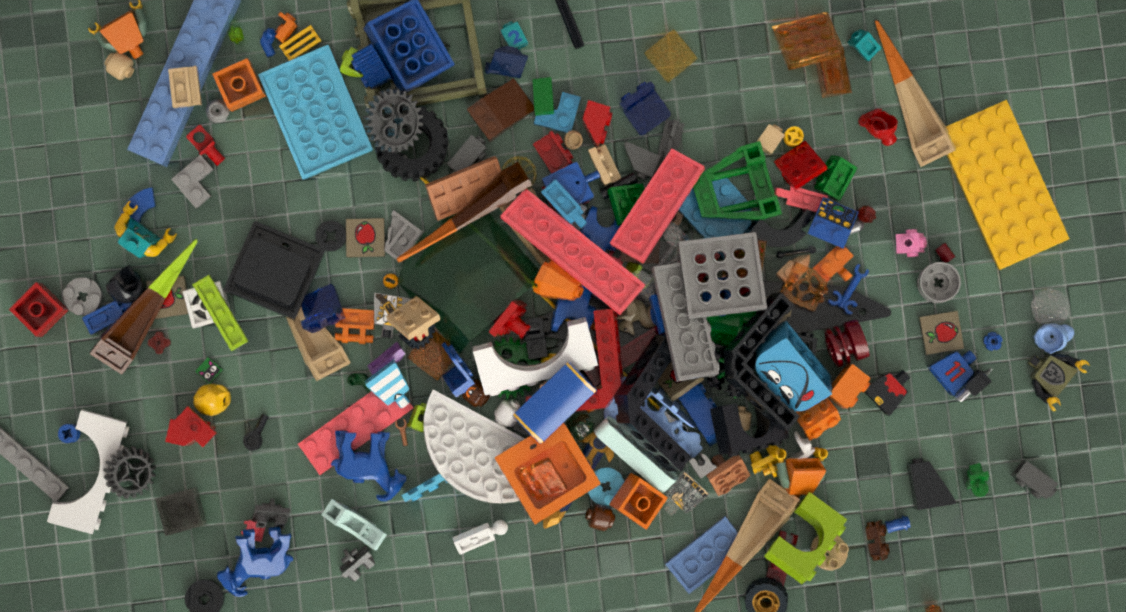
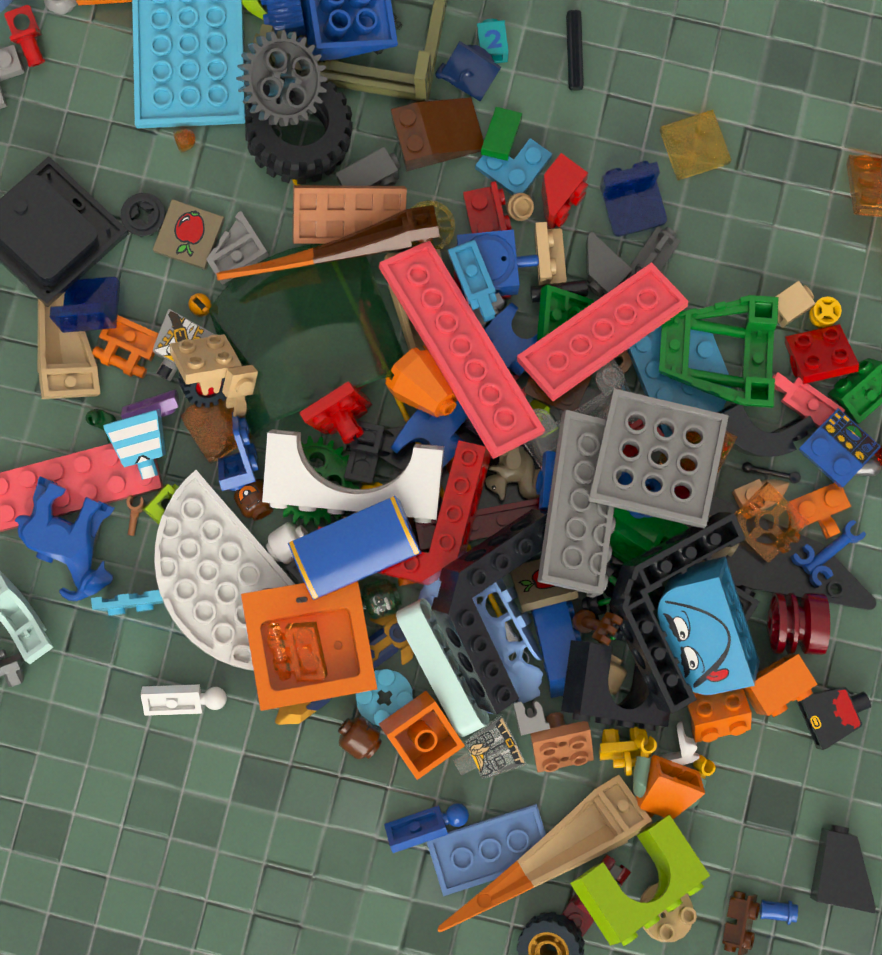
camera: 25 degrees right, 5 degrees down
none -> clear orange hinge [173,128,195,153]
none -> tan plate [222,365,258,417]
none -> blue plate [384,803,469,853]
none -> reddish brown hinge [573,609,623,646]

